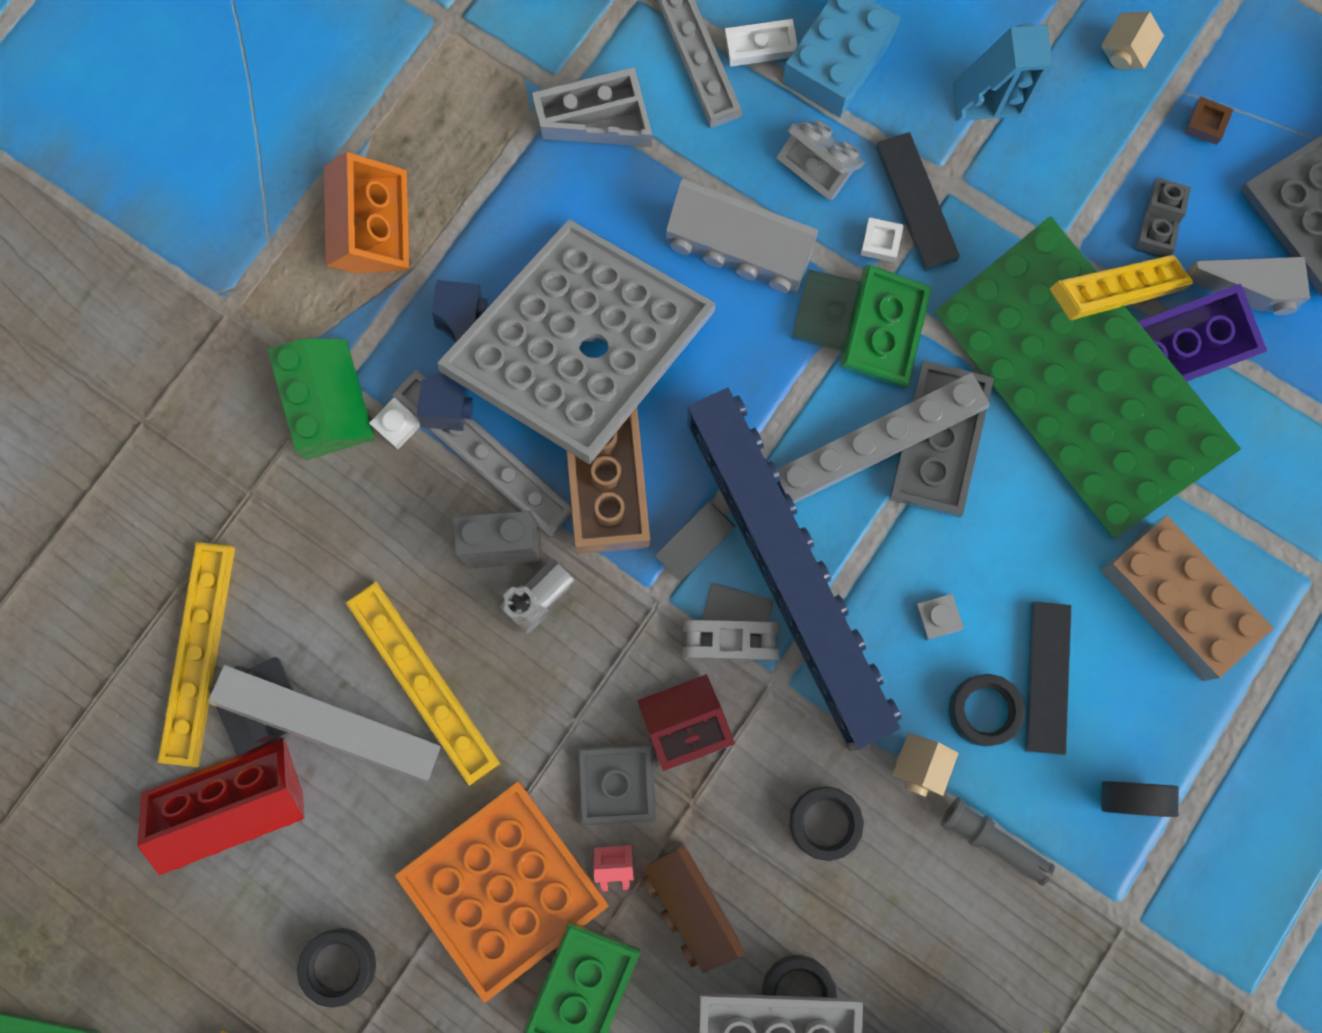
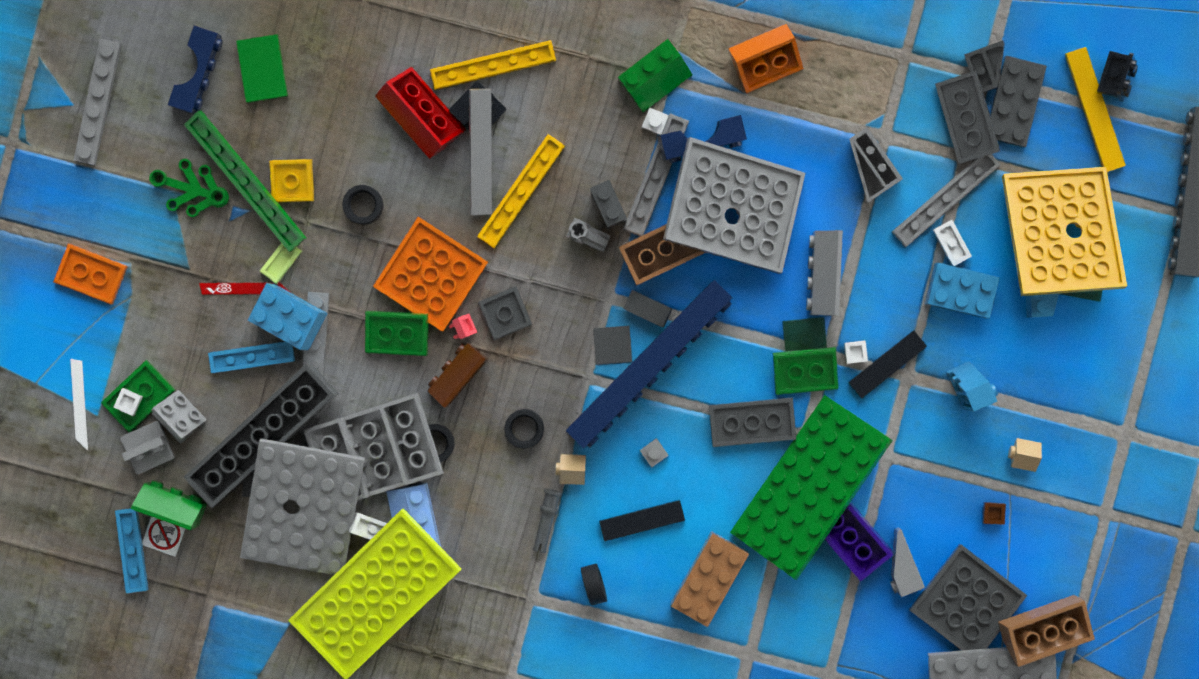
camera: 65 degrees right, 10 degrees up
dark red slope [637,674,735,772] -> none
light grey plate [682,620,779,661] -> none
light grey bracket [776,120,865,201] -> none
light grey plate [777,373,990,504] -> none
black tyre [948,674,1025,747] -> none
yellow tile [1049,255,1193,320] -> none
dark grey slope [1135,177,1191,257] -> none

